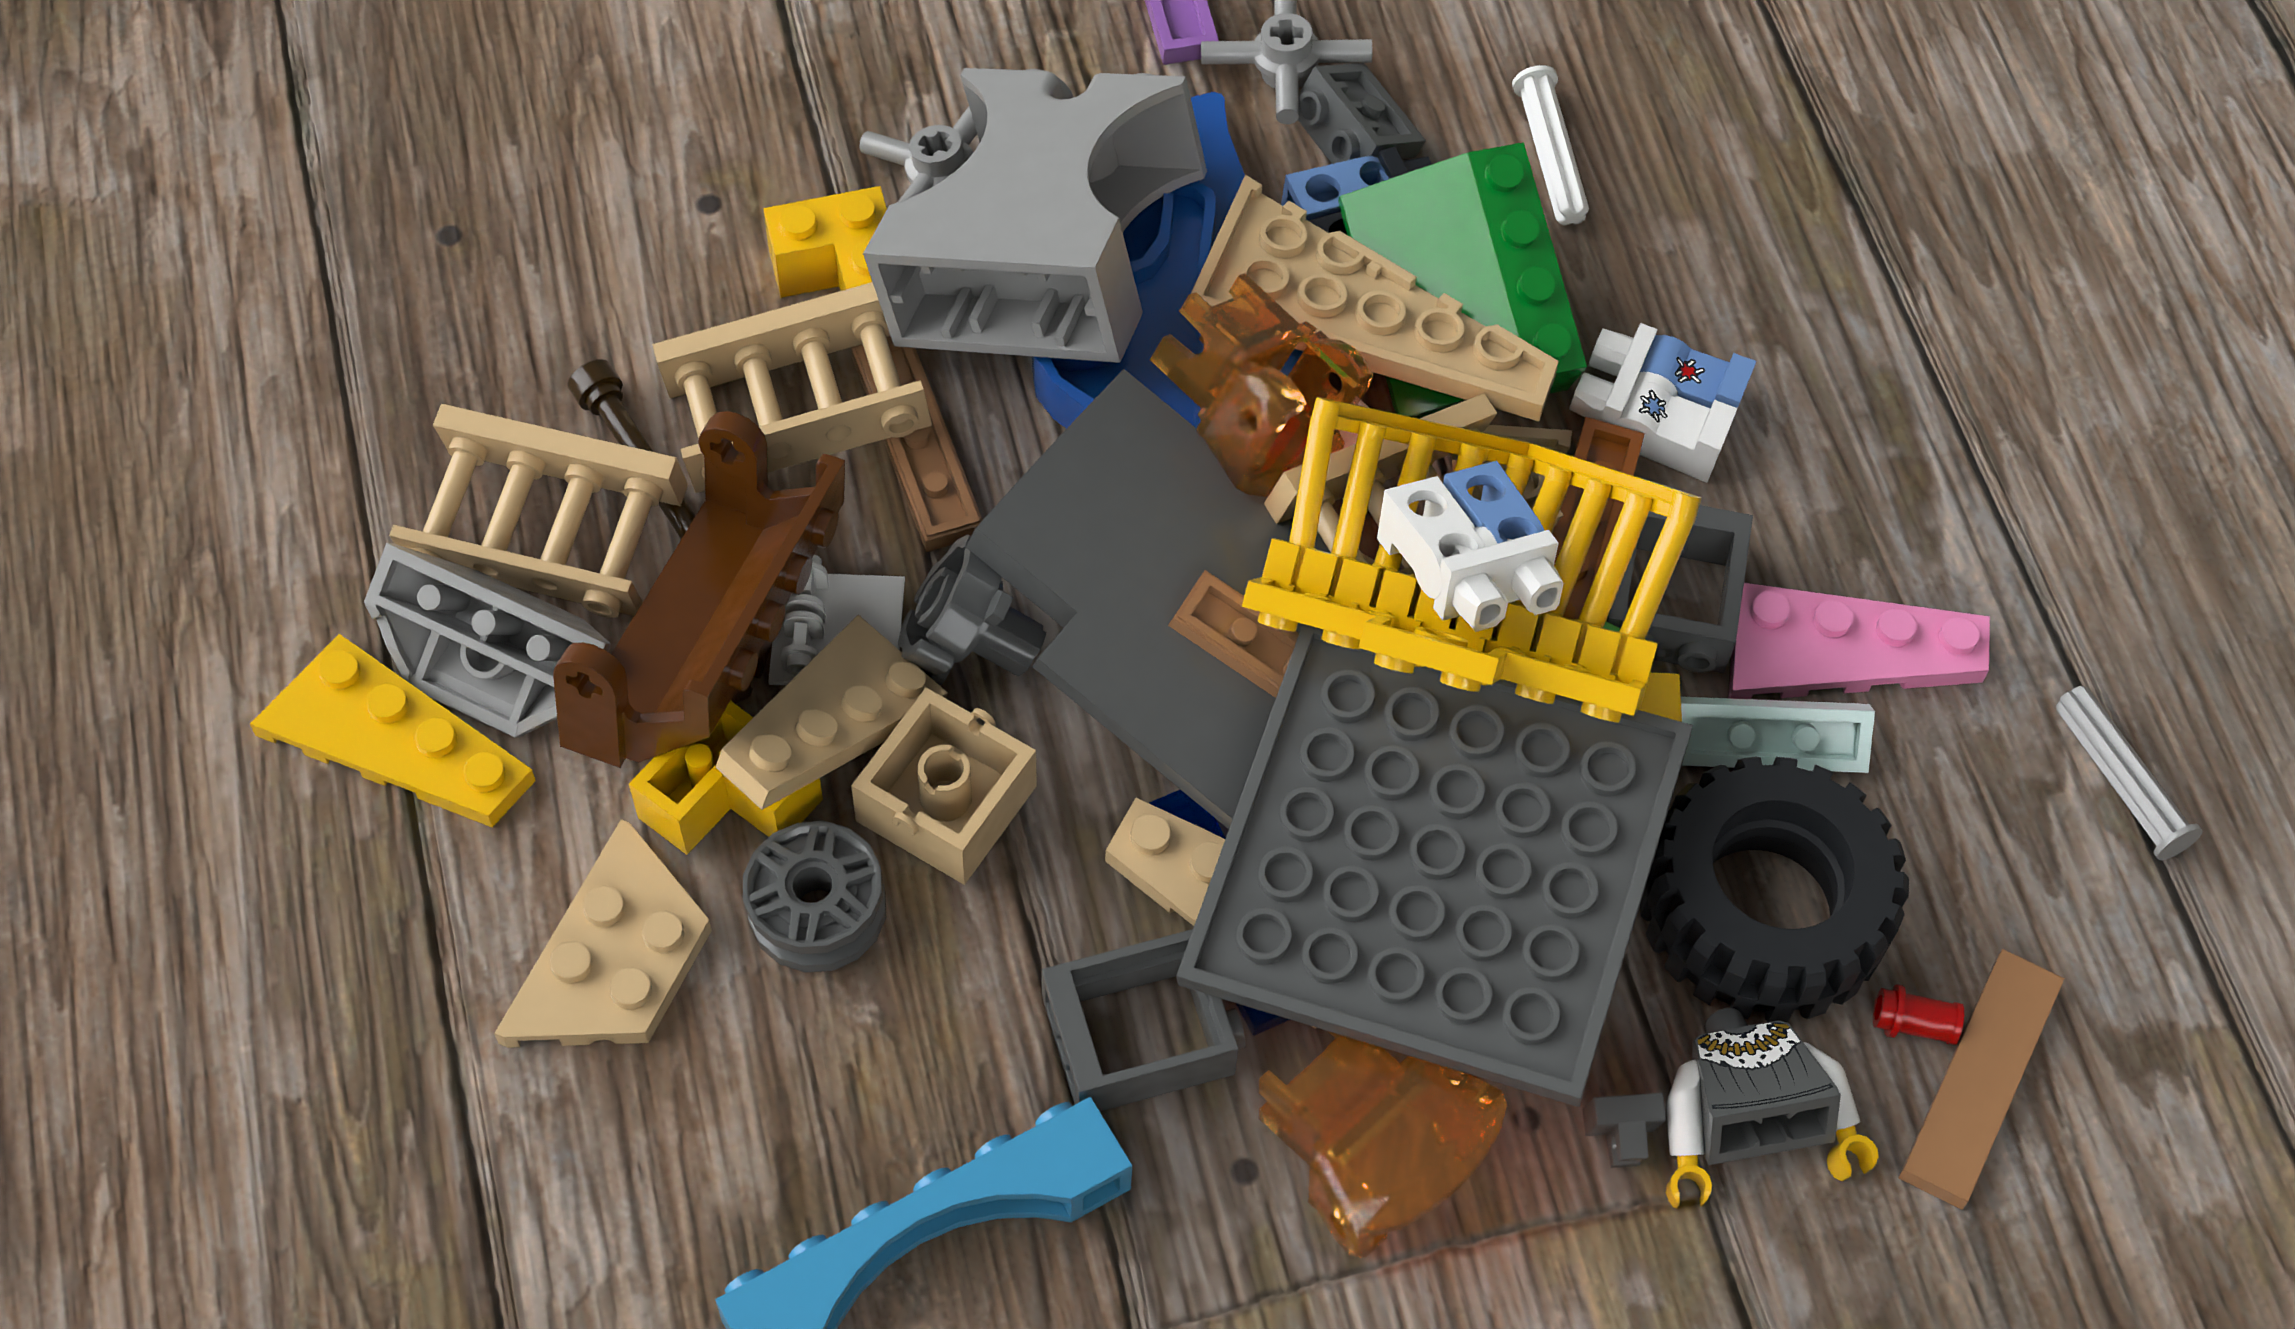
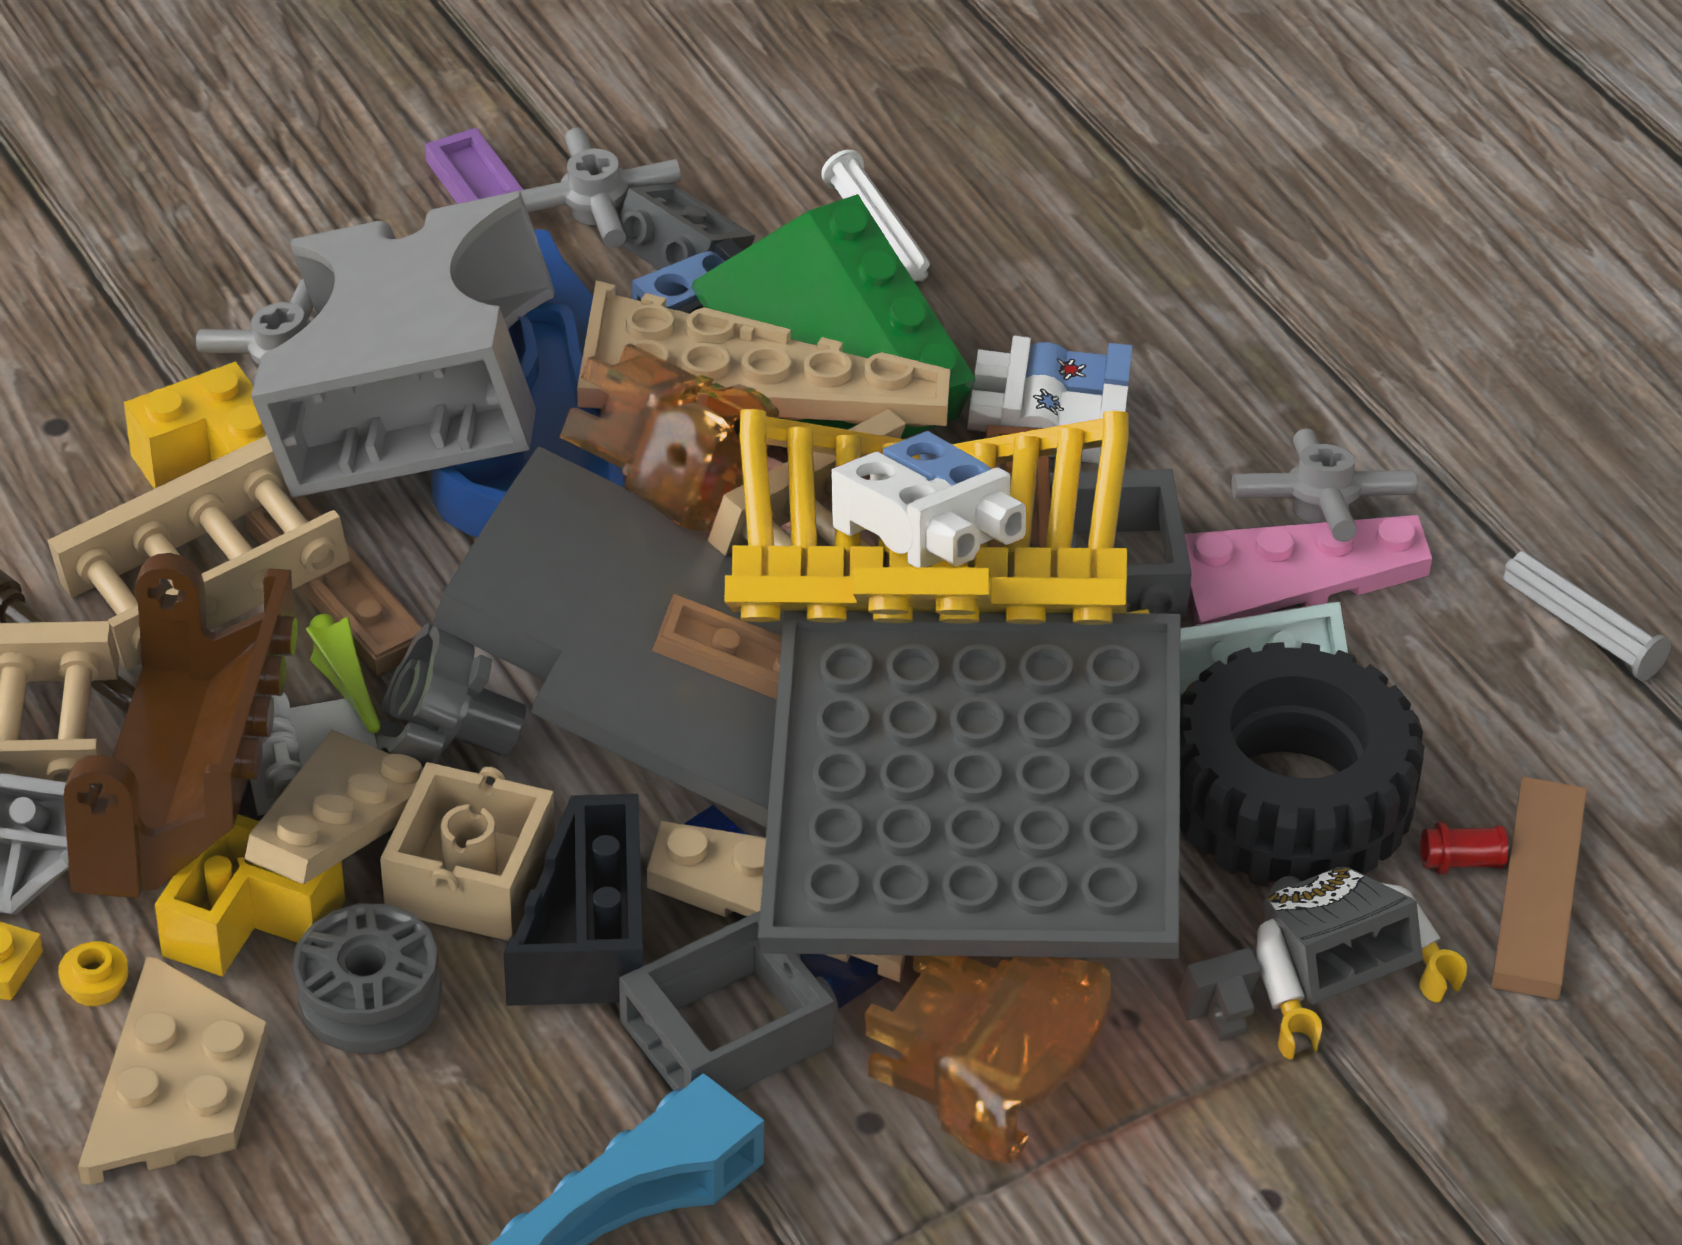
camera: 15 degrees left, 15 degrees down
none -> yellow plate [58,941,129,1006]
none -> lime piece [306,614,381,734]
none -> black wedge [503,794,643,1006]
none -> light grey bar [1232,429,1417,542]

